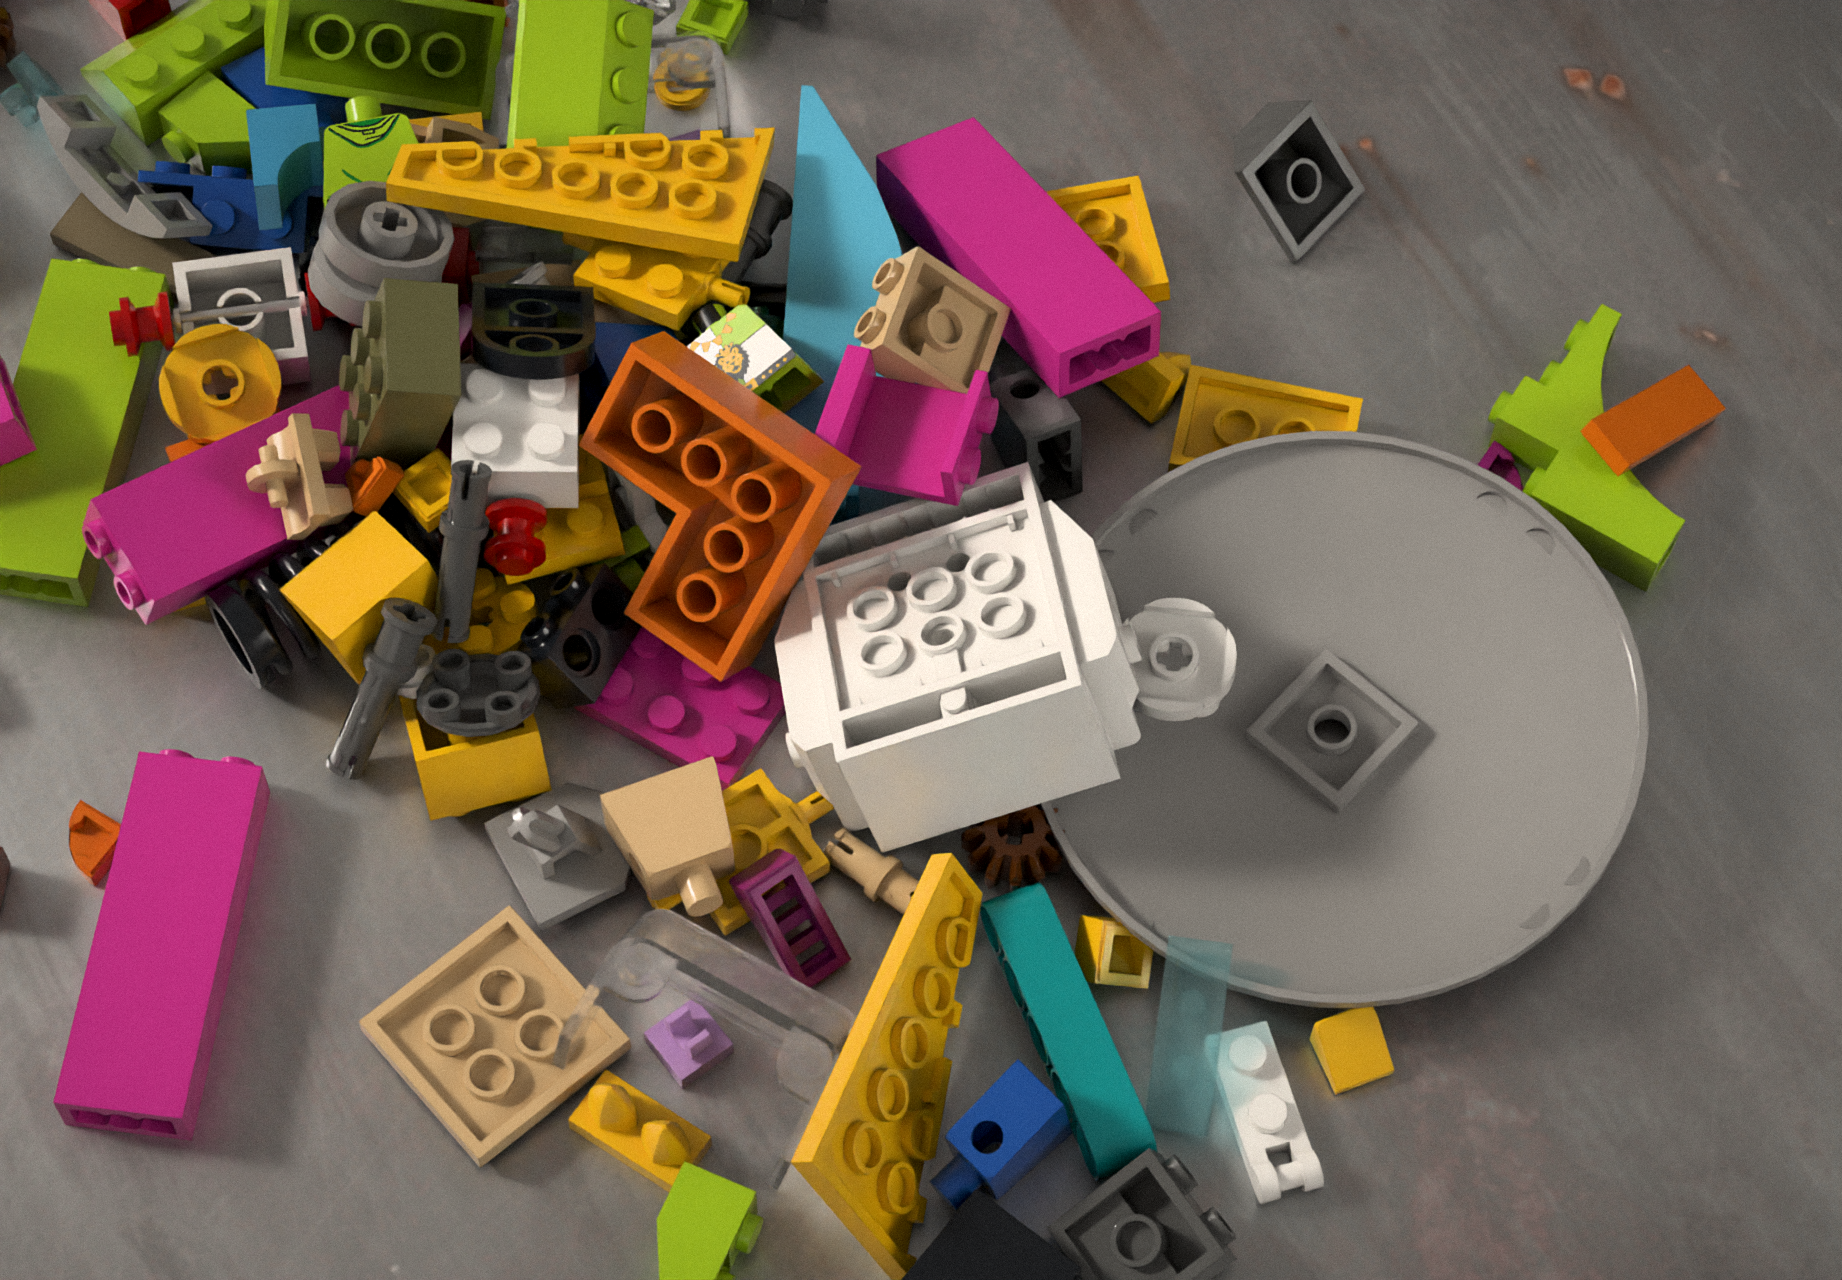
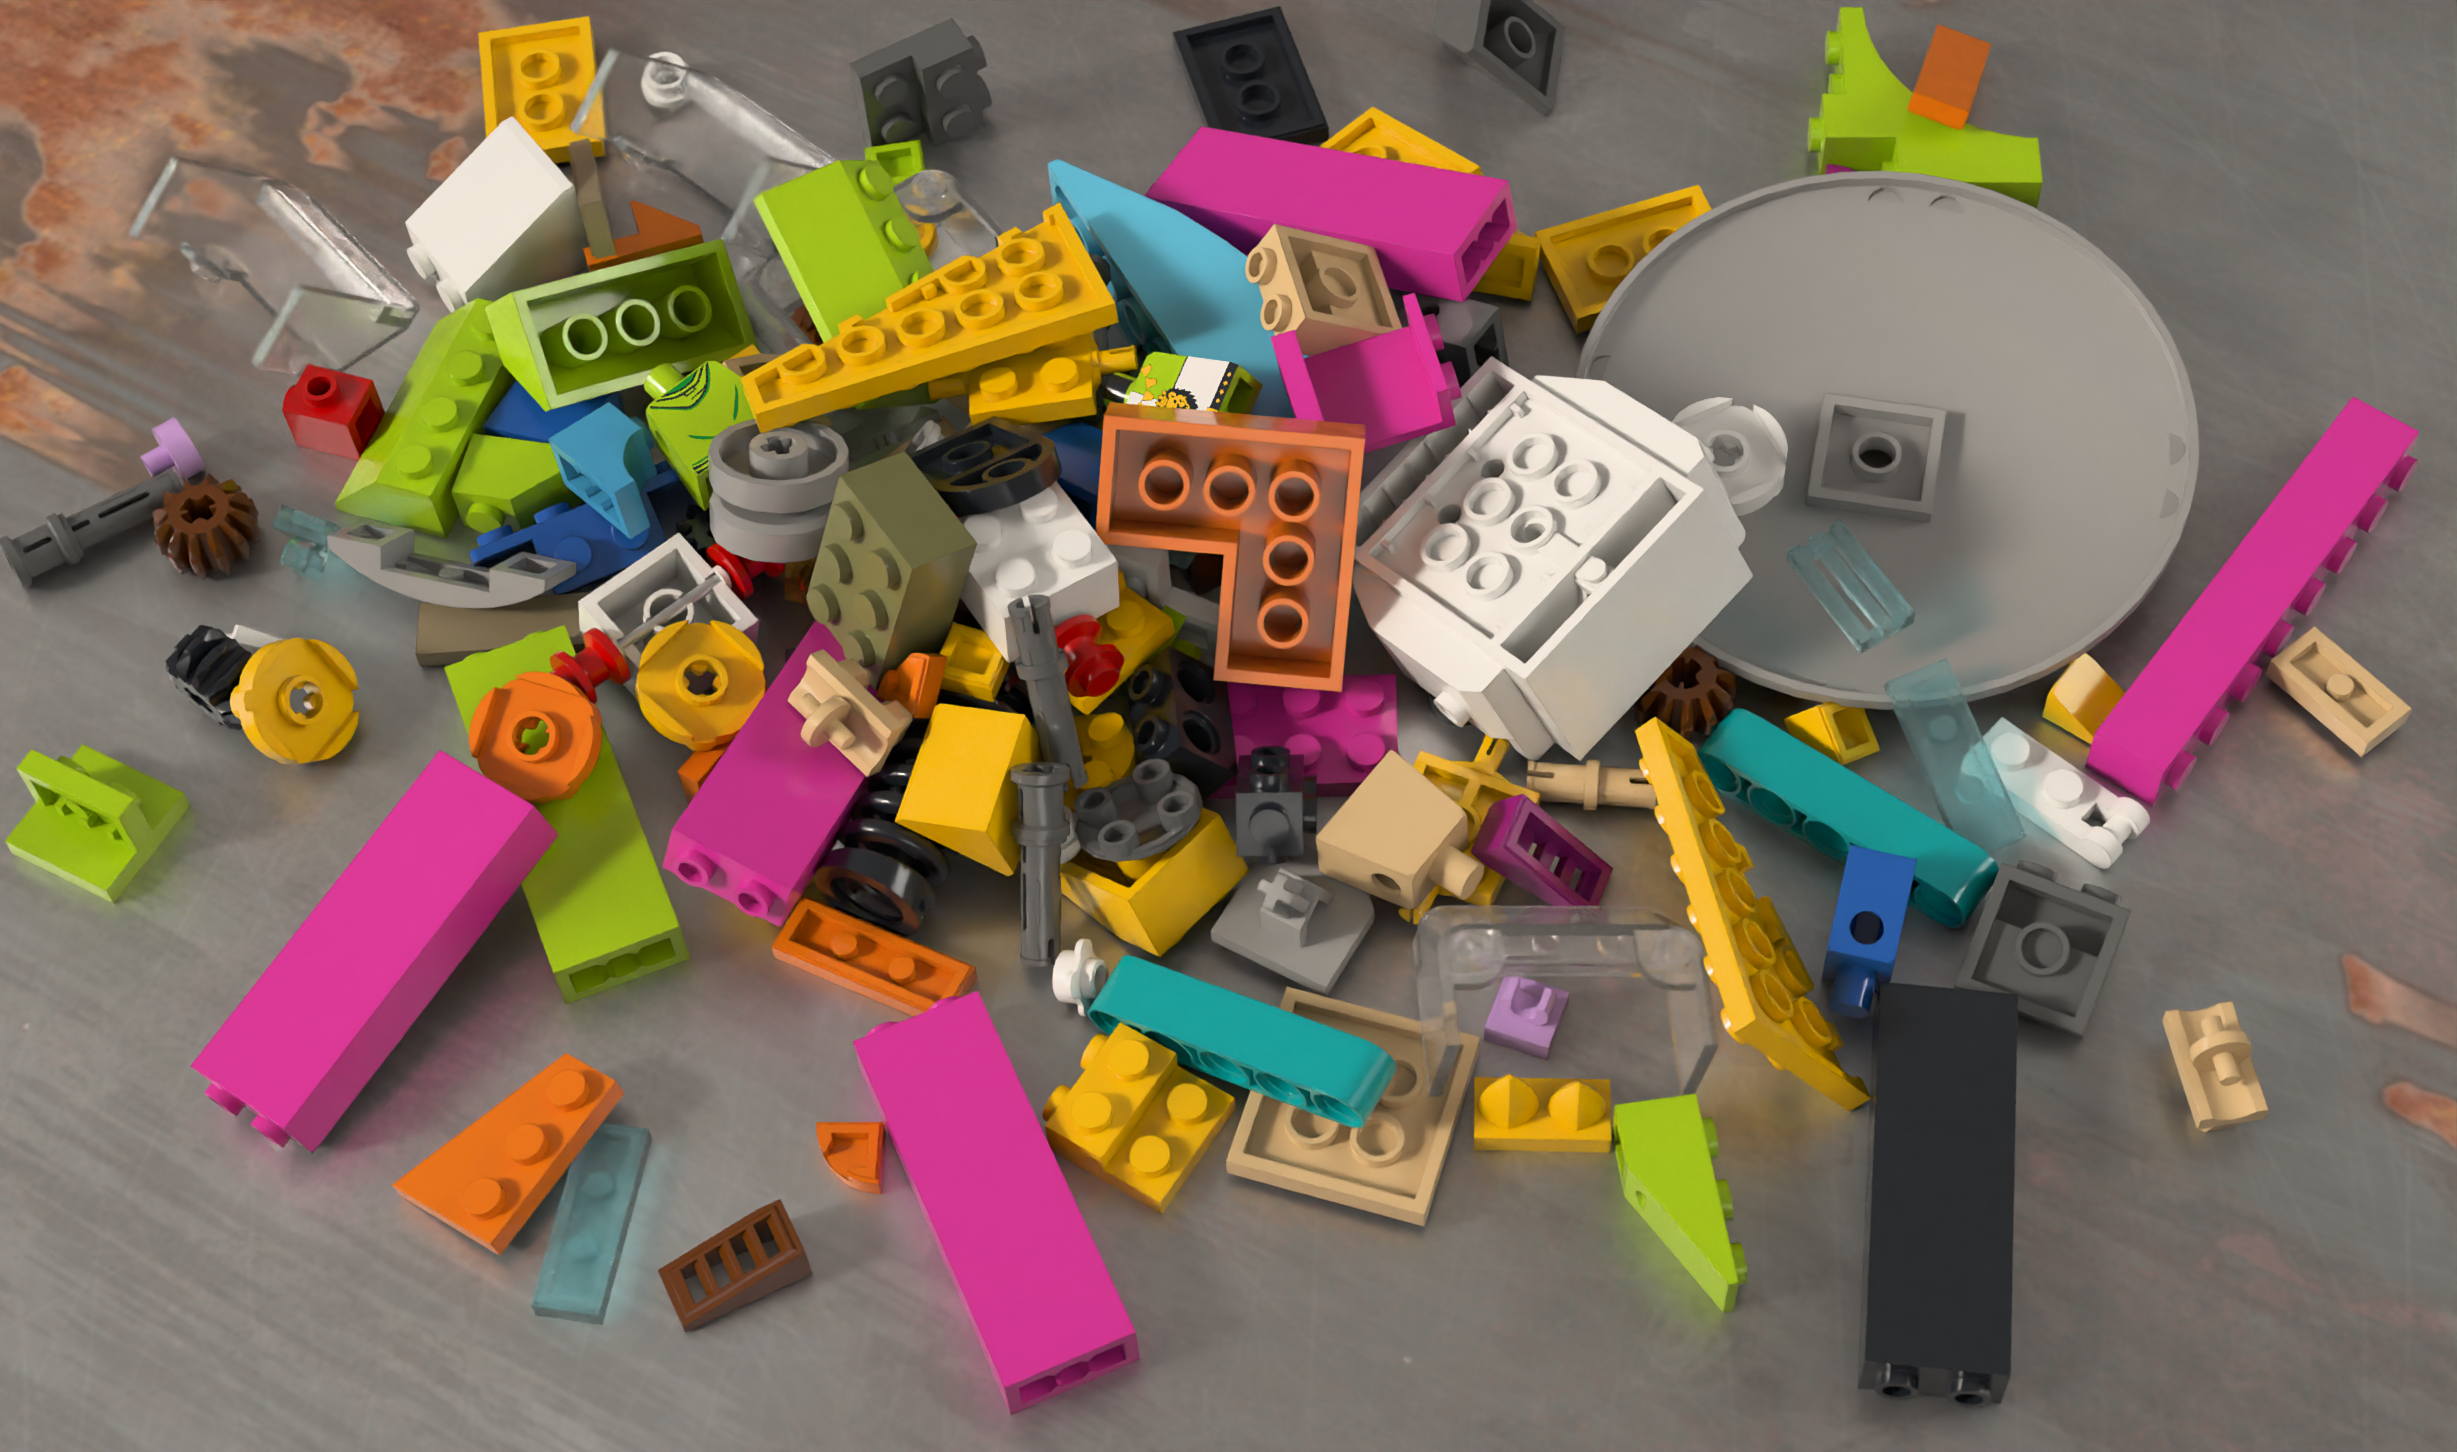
camera: 25 degrees left, 5 degrees down
none -> orange plate [469,671,602,804]
none -> orange tile [771,895,978,1017]
none -> yellow plate [1042,1022,1236,1214]
none -> white plate [1052,938,1109,1017]
none -> teal beam [1087,955,1398,1128]
none -> black tile [1173,6,1329,145]
none -> black brick [1236,746,1317,865]
none -> clear light blue tile [1786,519,1915,654]
none -> dark pink brick [2085,397,2420,806]
none -> tan plate [2265,626,2412,757]

